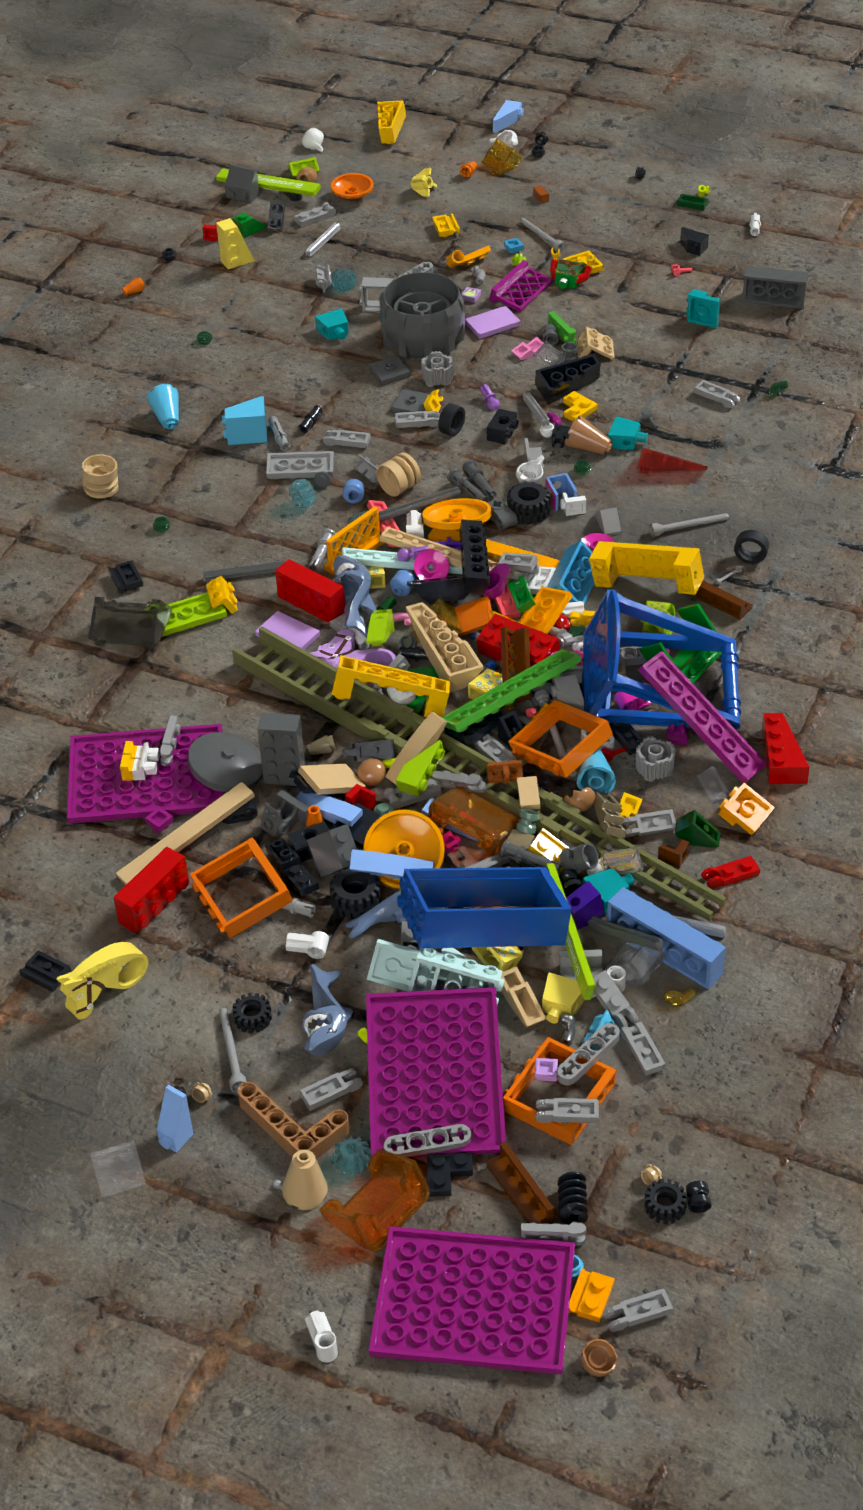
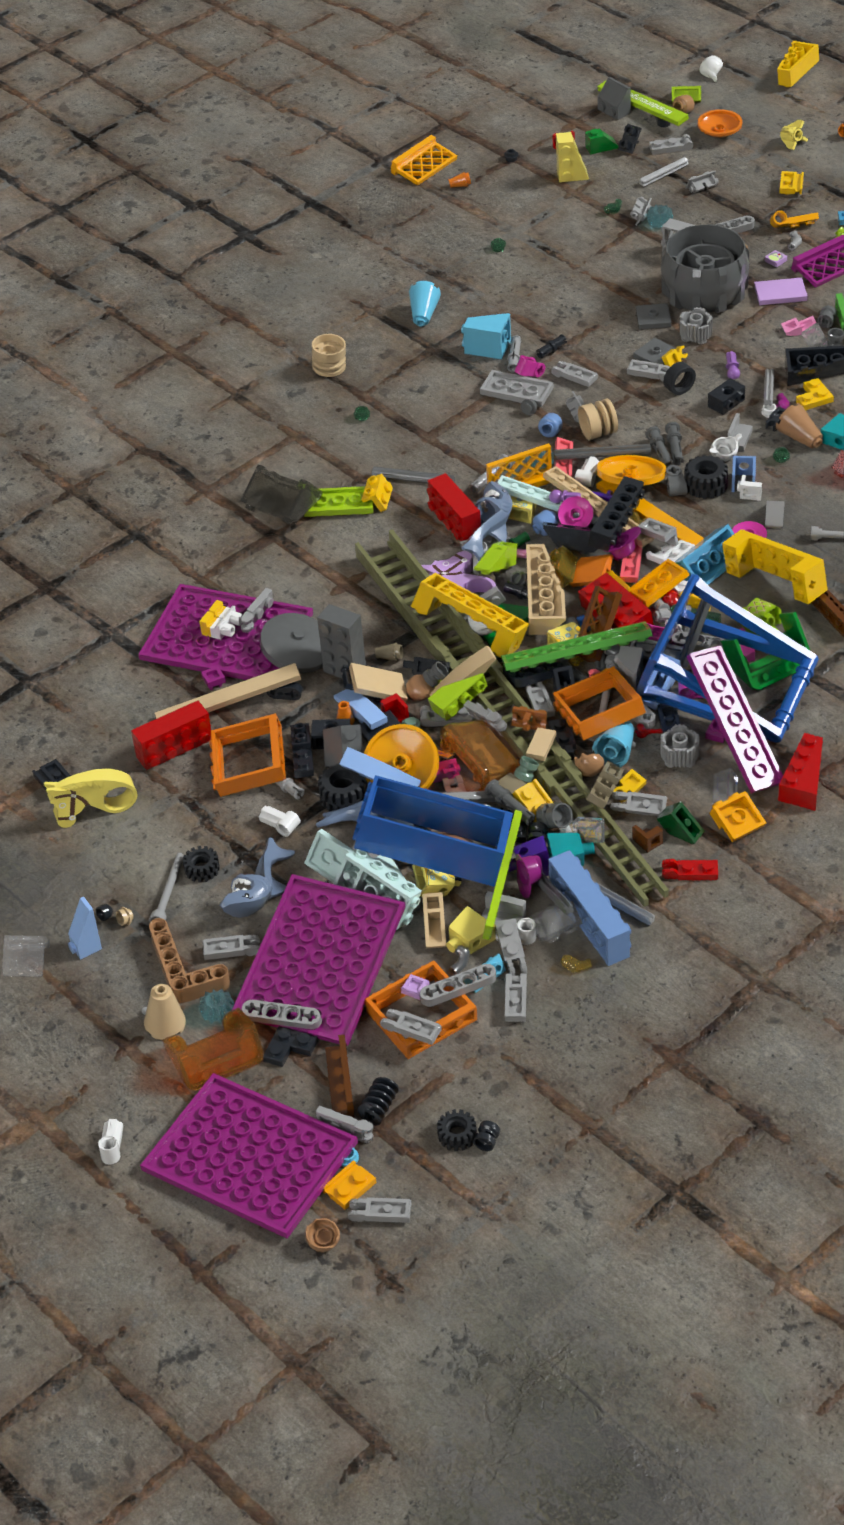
camera: 25 degrees right, 0 degrees up
black plate [108,560,143,593] -> none
lavender tile [255,611,320,650] -> none
dark grey tile [260,790,309,837] -> none
clear light blue gear [288,479,317,508] -> none
teal torso [315,308,349,340] -> none
green plate [508,574,536,614] -> none
tan plate [641,1164,662,1186] -> none
none -> light orange fence [391,135,458,186]
none -> dark grey wheel [423,661,449,687]
none -> dark pink piece [515,355,546,377]
none -> magenta piece [516,854,542,899]
none -> clear green arm [604,199,622,214]
none -> light grey hinge [686,170,719,193]

